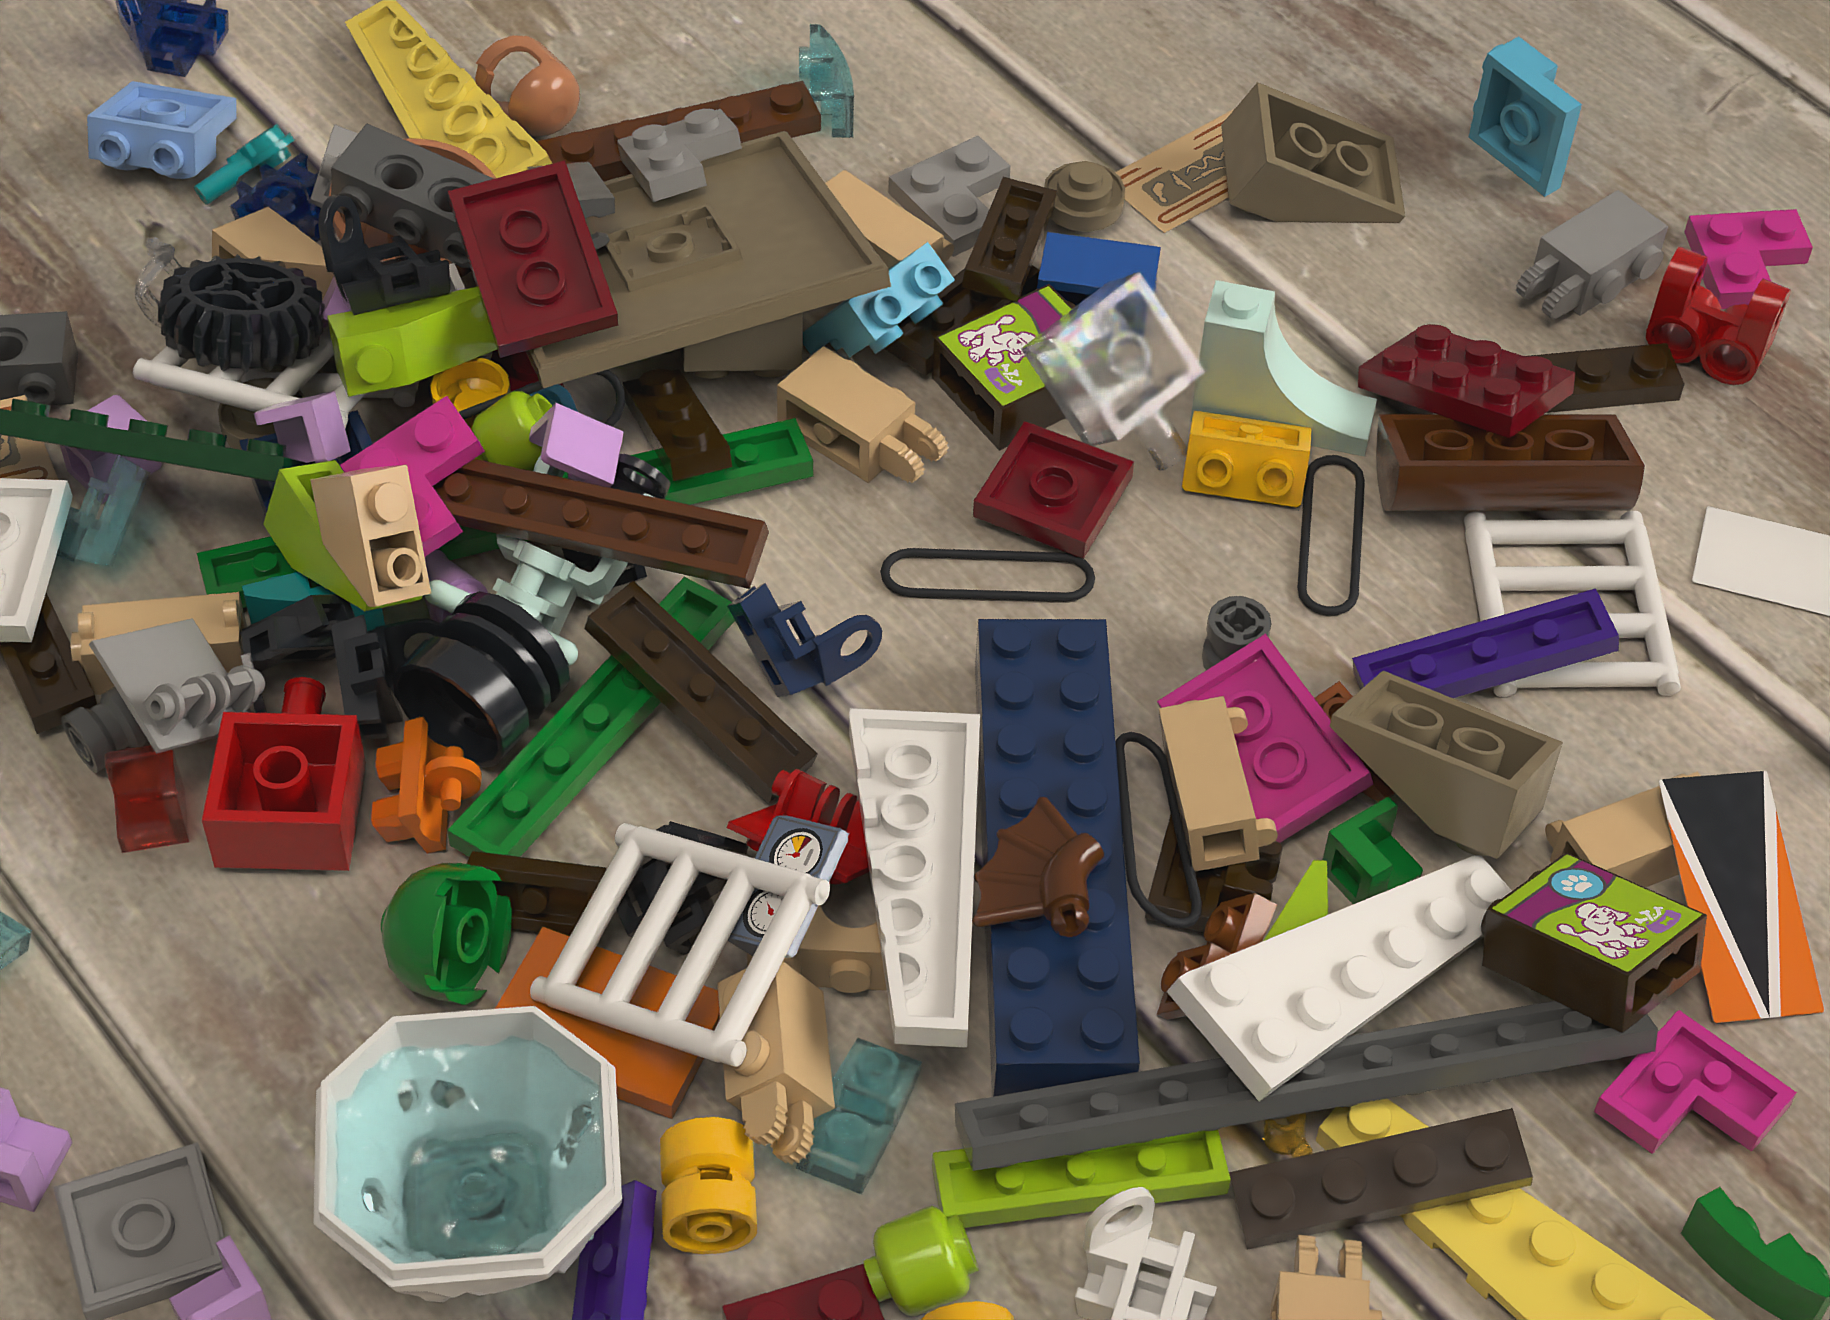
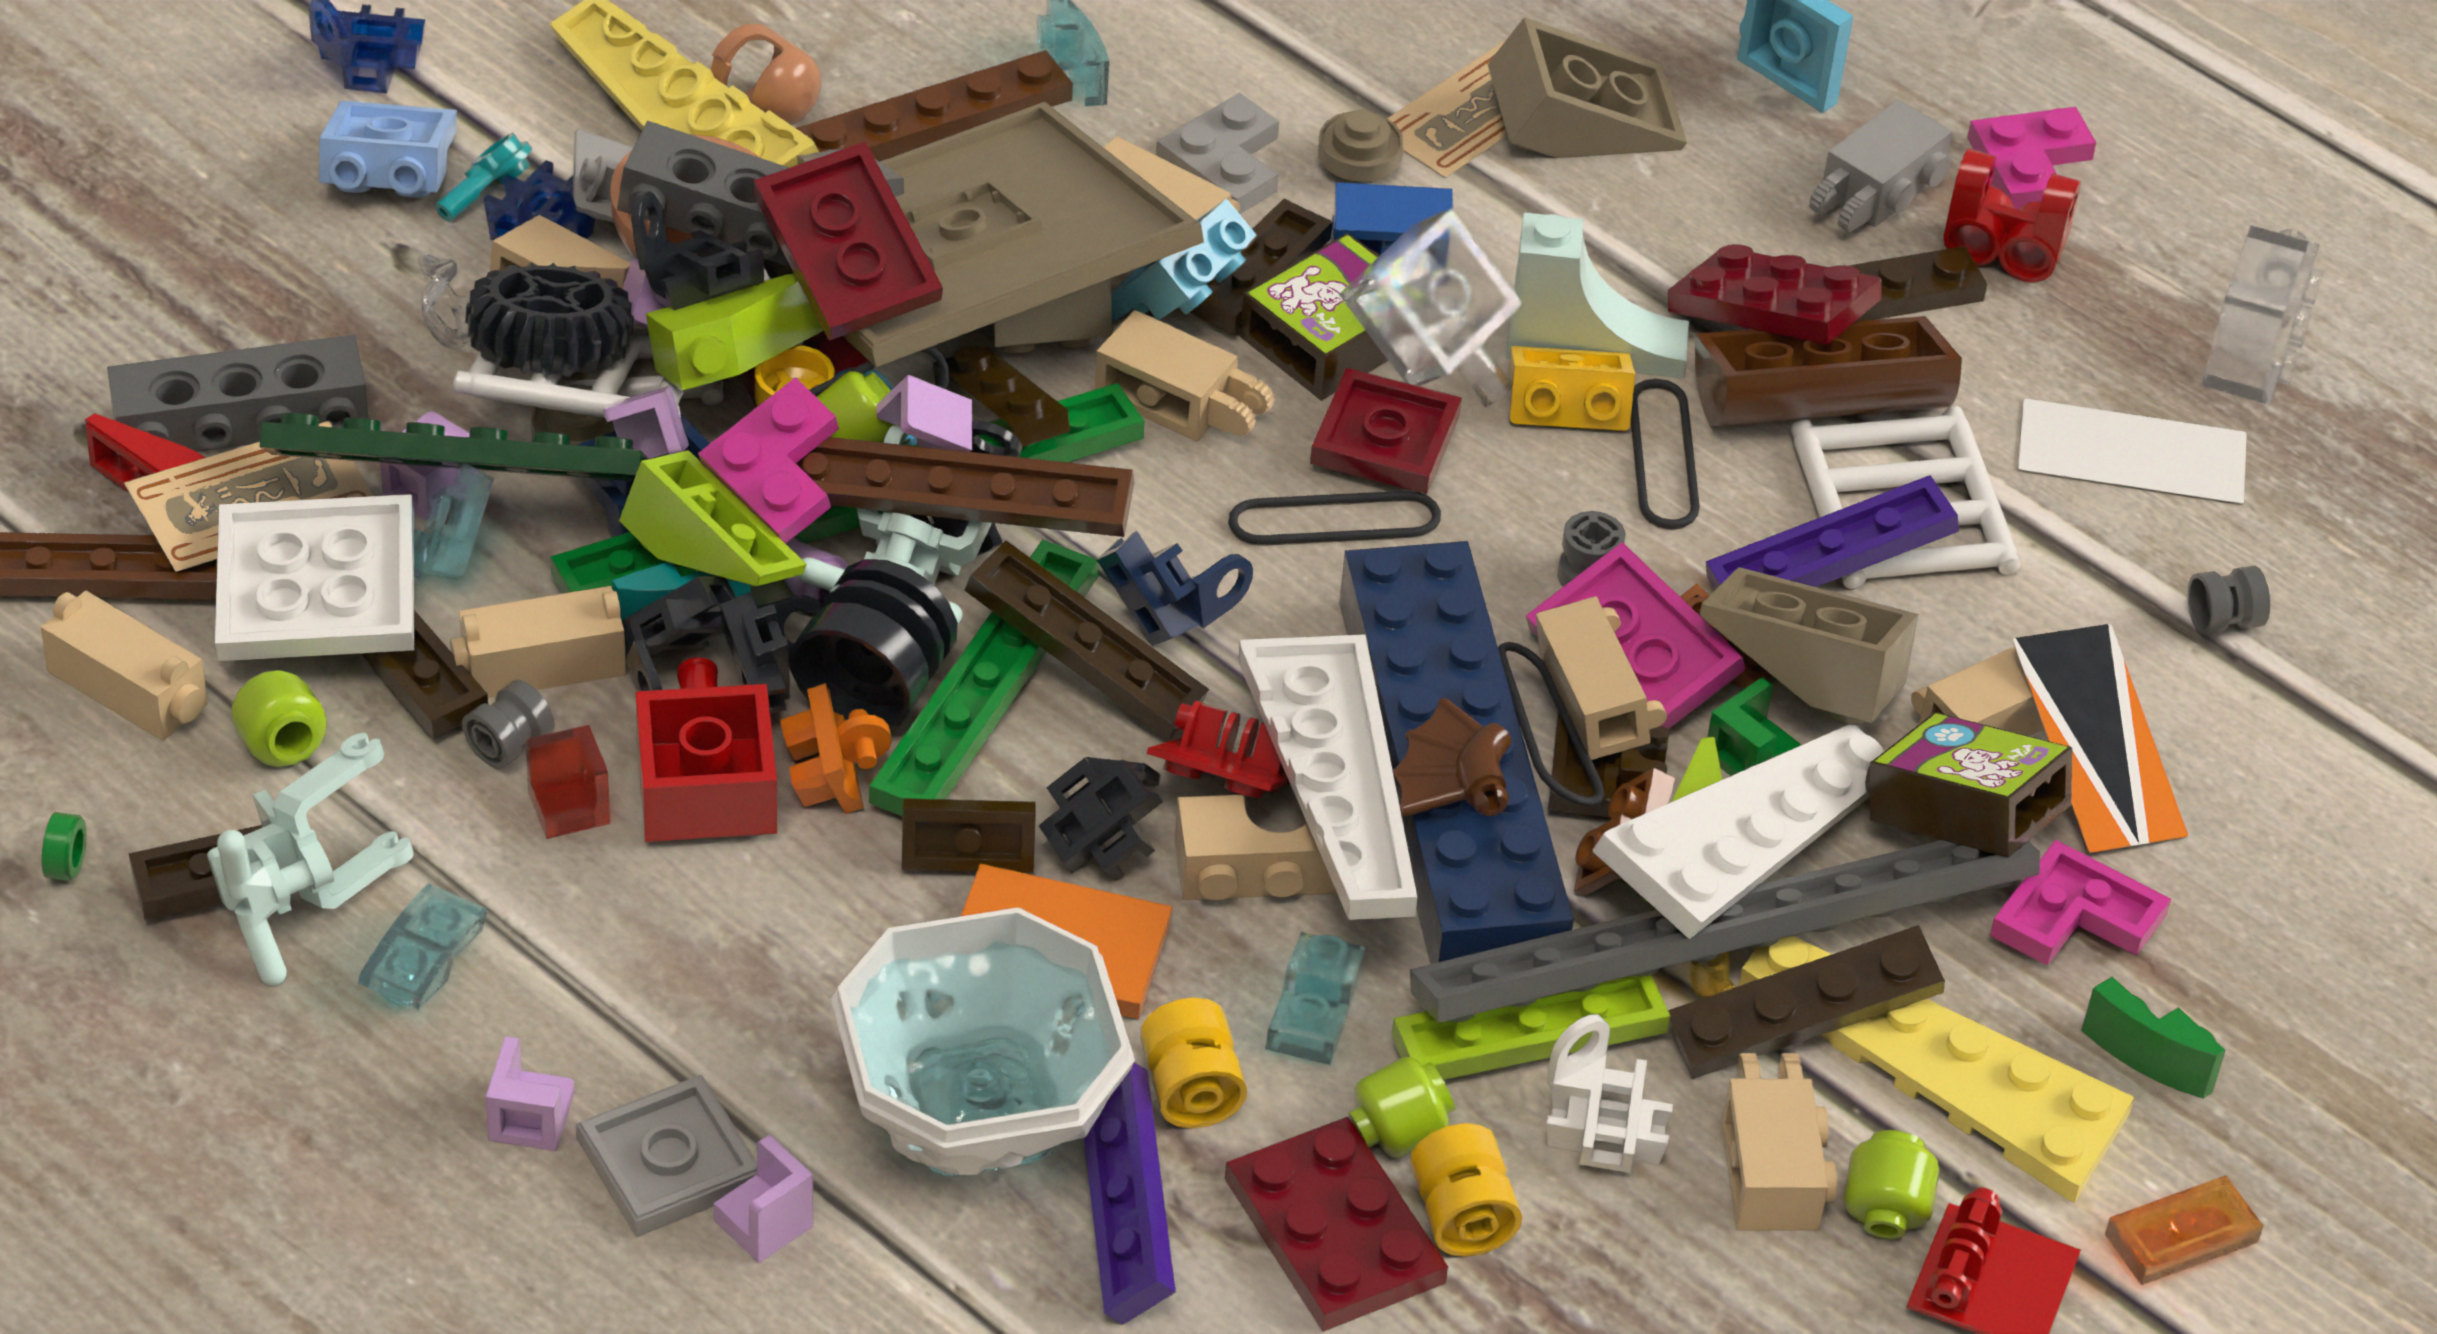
camera: 10 degrees left, 5 degrees down
light grey hinge [89,618,265,753] -> none
tan slope [310,464,431,607] -> none
green cylinder [381,863,512,1005] -> none
white bar [530,823,830,1067] -> none
light grey plate [617,109,742,202] -> none
tan hinge [717,961,835,1165] -> none
slope [728,816,849,958] -> none
dark brown plate [961,177,1057,302] -> none

